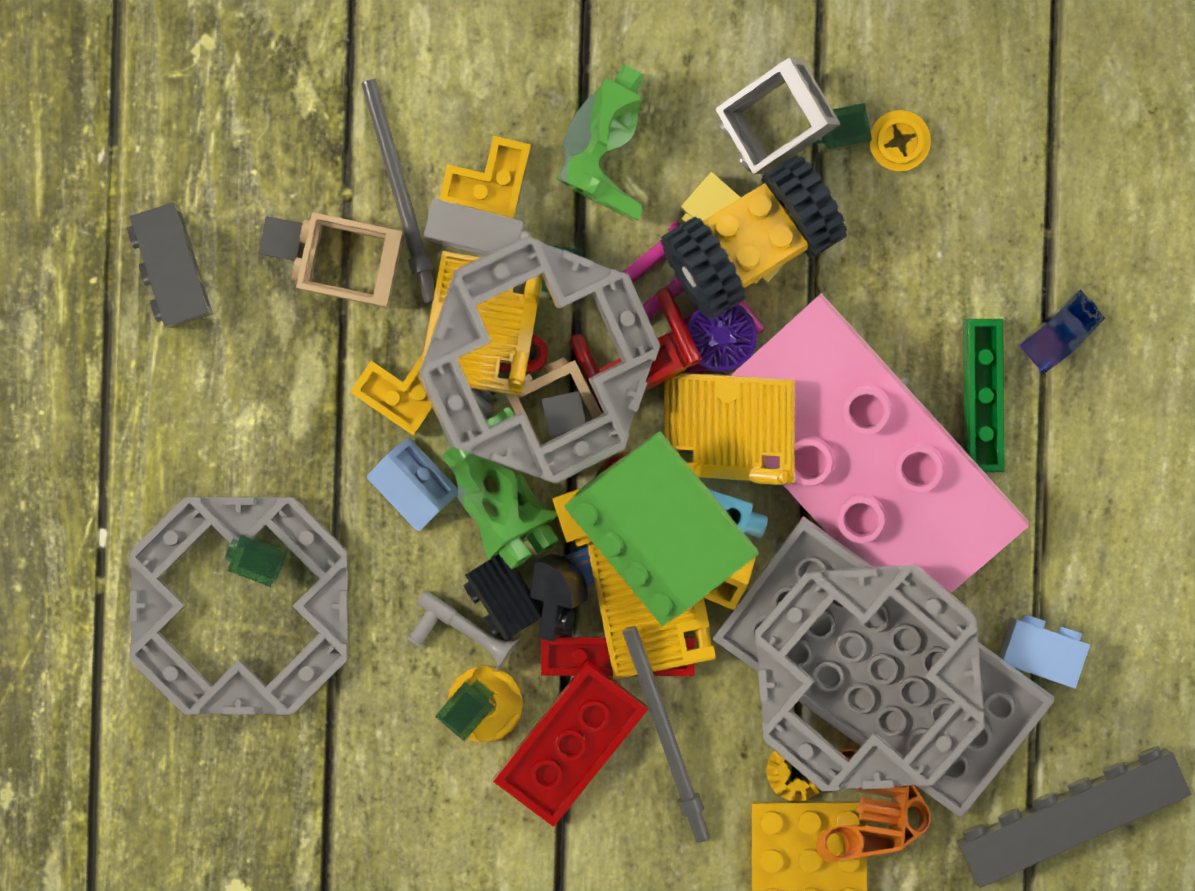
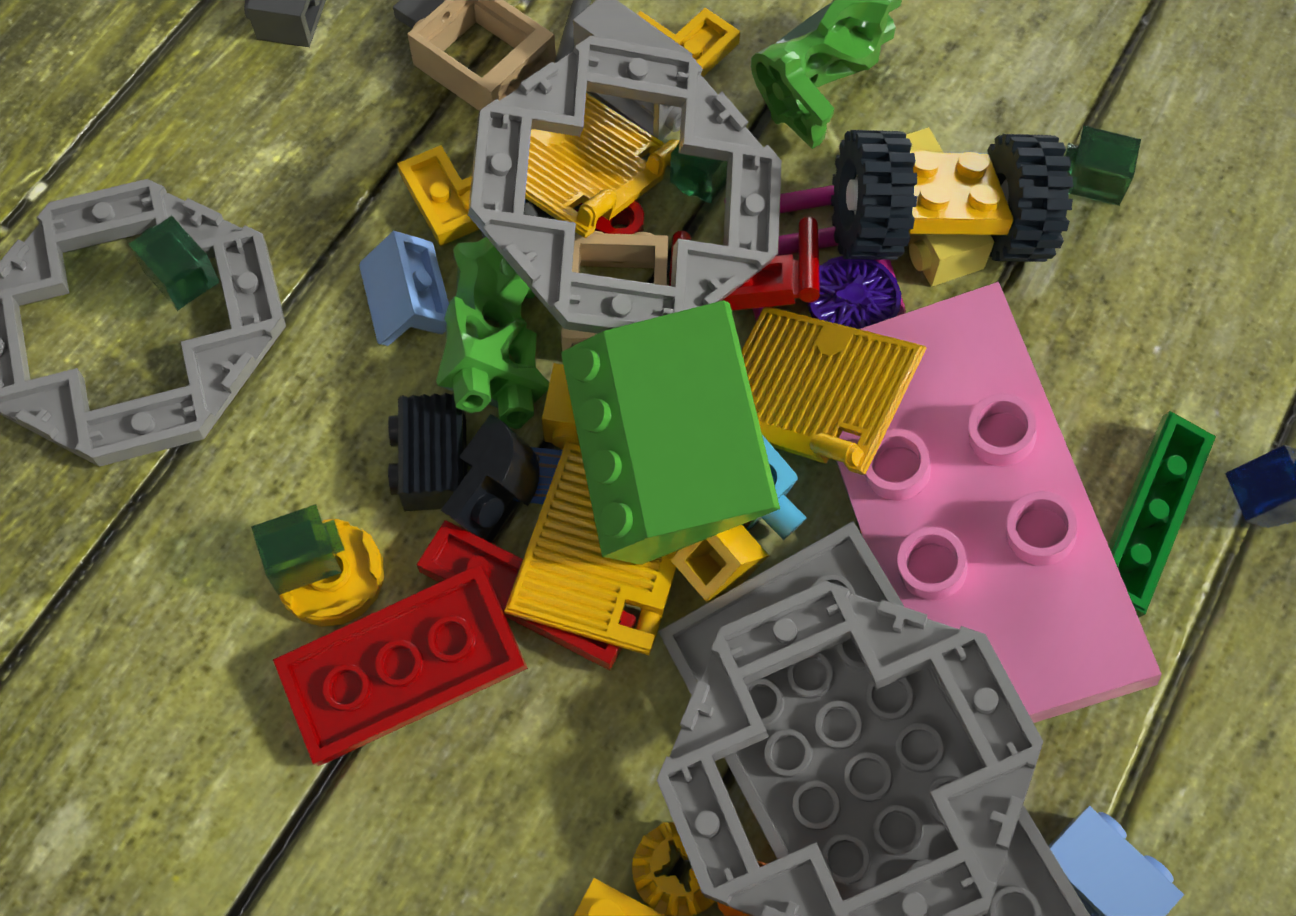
camera: 30 degrees right, 25 degrees down
light grey piece [407,590,519,672] -> none
dark grey tile [541,391,586,437] -> none
dark grey bar [622,626,710,843] -> none
light grey window [715,57,841,174] -> none
yellow gear [869,110,931,172] -> none

